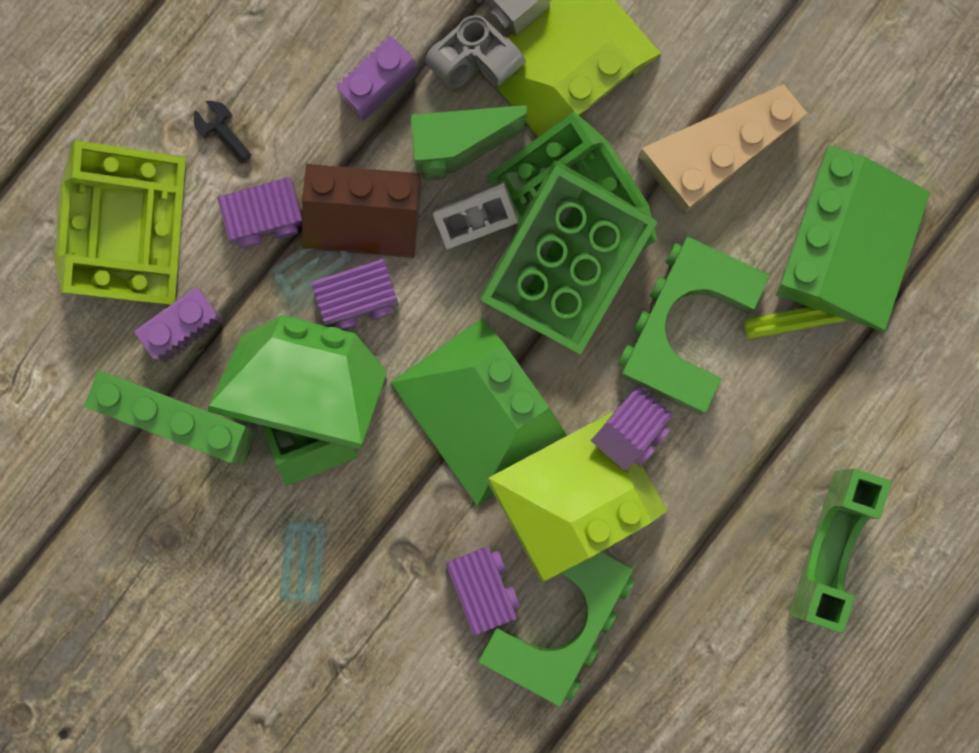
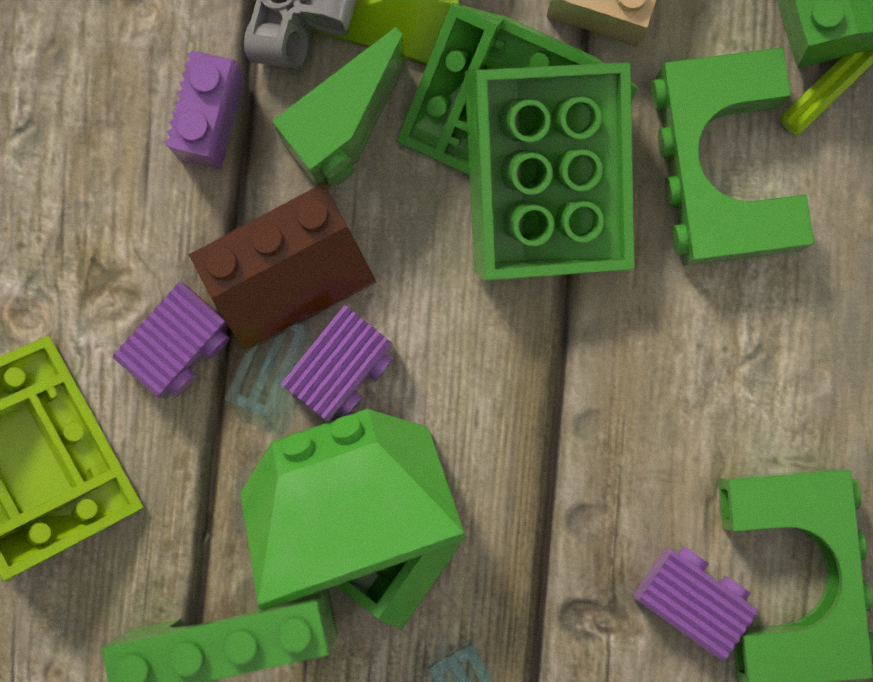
camera: 30 degrees left, 0 degrees up
medium lavender brick [134,287,223,363] -> none
black bar [194,101,252,164] -> none
bright green slope [390,318,567,506] -> none
light grey brick [433,180,518,250] -> none
lime slope [486,412,667,582] -> none
medium lavender brick [590,386,672,471] -> none

